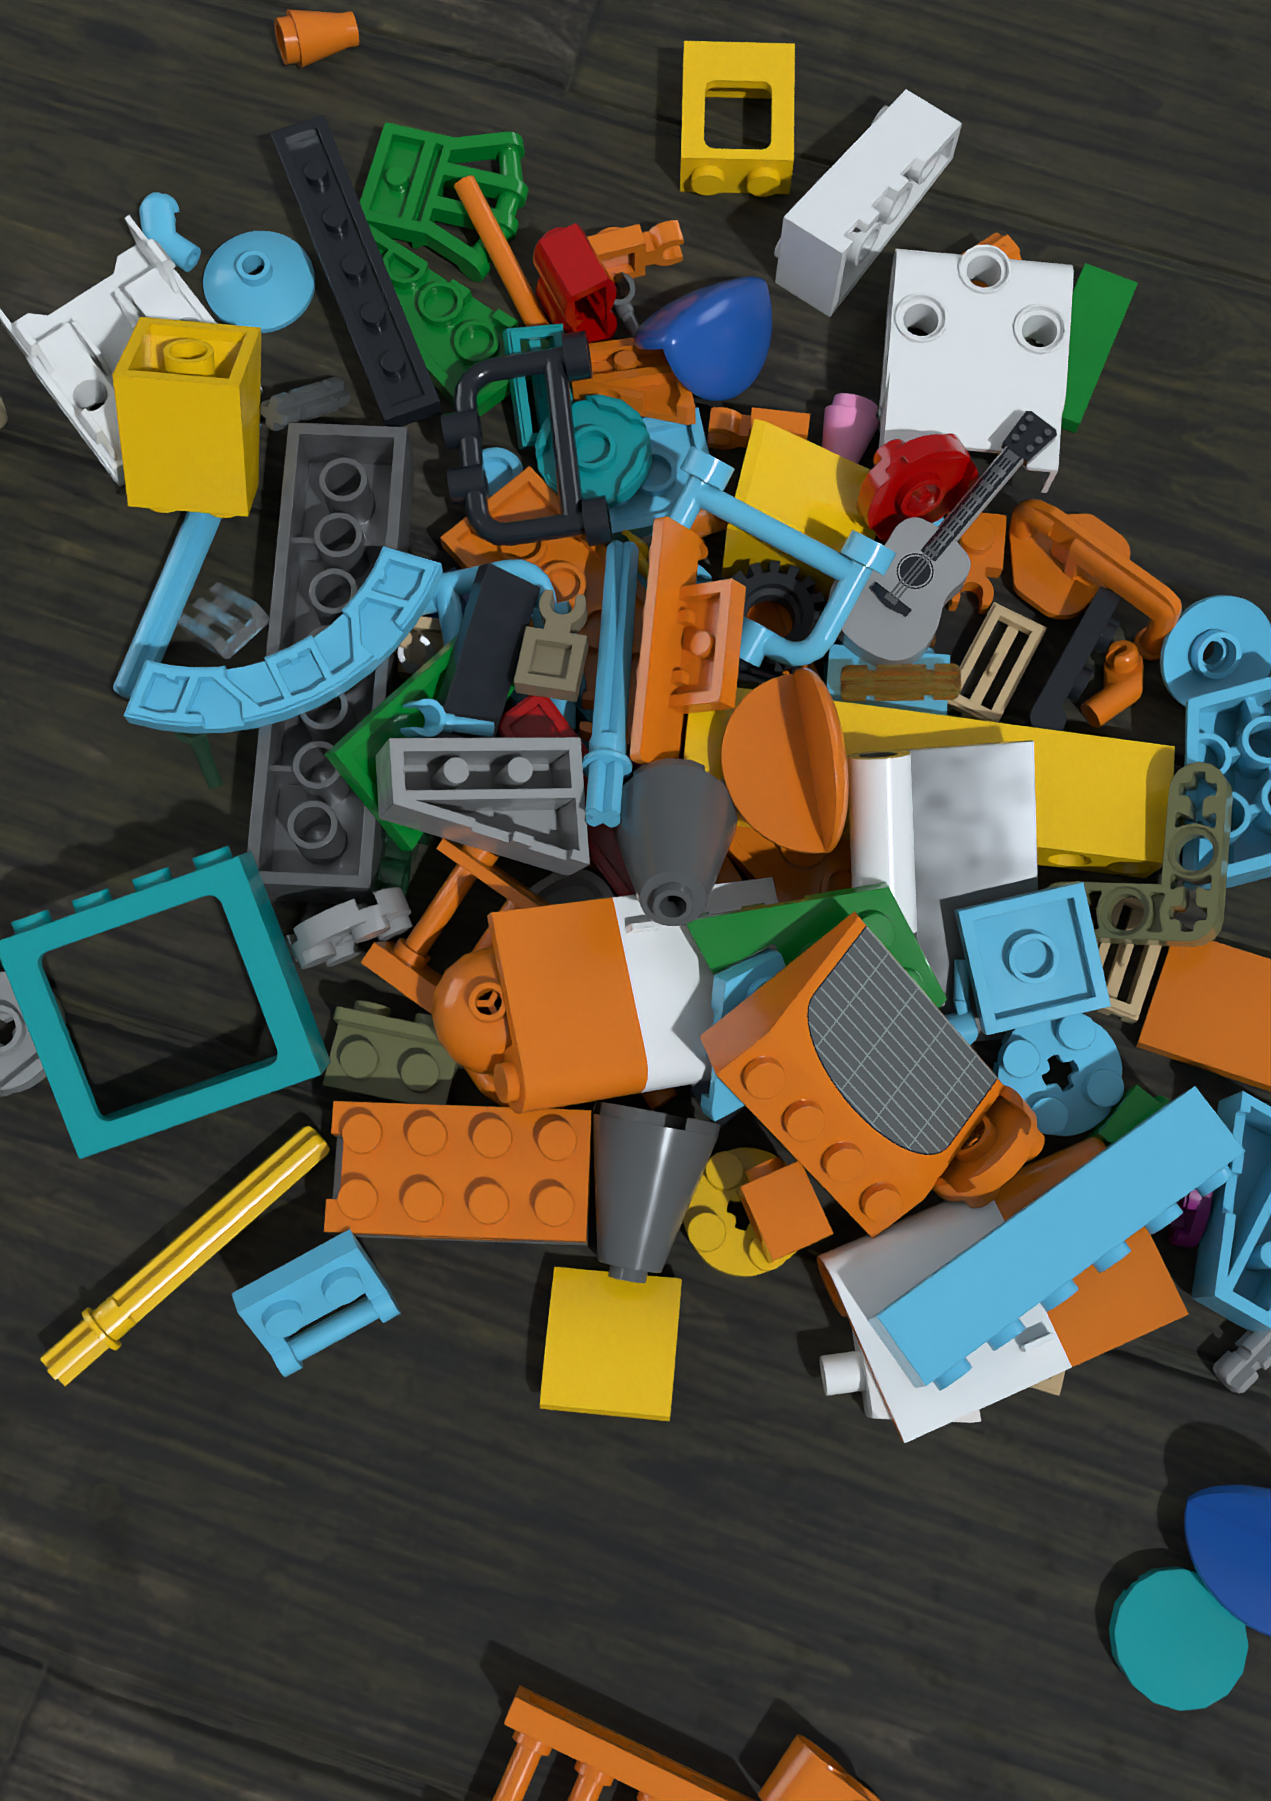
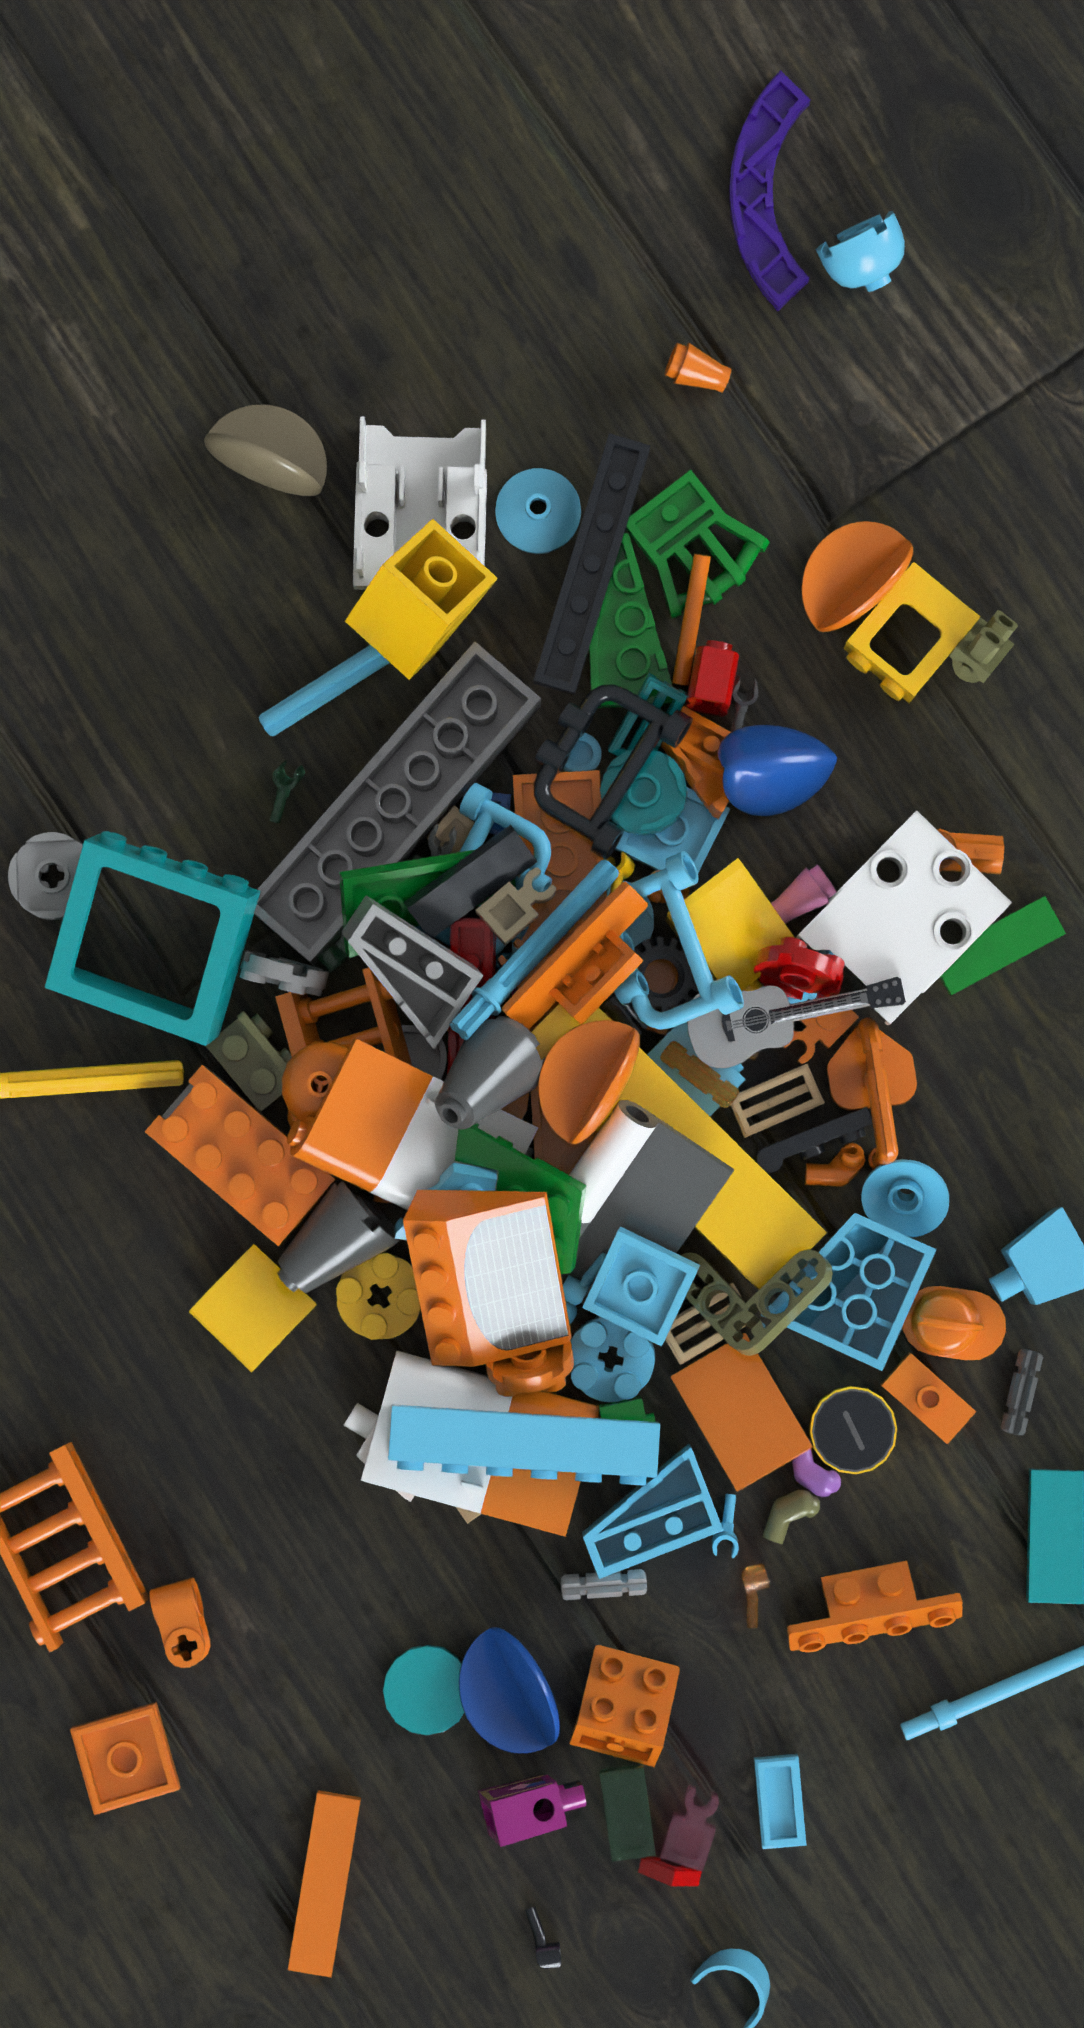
camera: 40 degrees right, 10 degrees up
medium azure tile [124,546,443,734] -> none
medium azure arm [139,192,201,272] -> none
clear tile [177,582,270,660] -> none
medium azure plate [232,1229,401,1377] -> none
dark grey axle [260,377,350,431] -> none
medium azure hand [400,699,494,738] -> none
orange plate [587,220,684,283] -> none
orange plate [707,407,810,450] -> none
orange brick [737,1156,834,1263] -> none
white wedge [774,89,962,317] -> none
magenta tile [1167,1189,1213,1248] -> none
none -> orange piece [801,521,913,632]
none -> olive hips [949,610,1018,683]

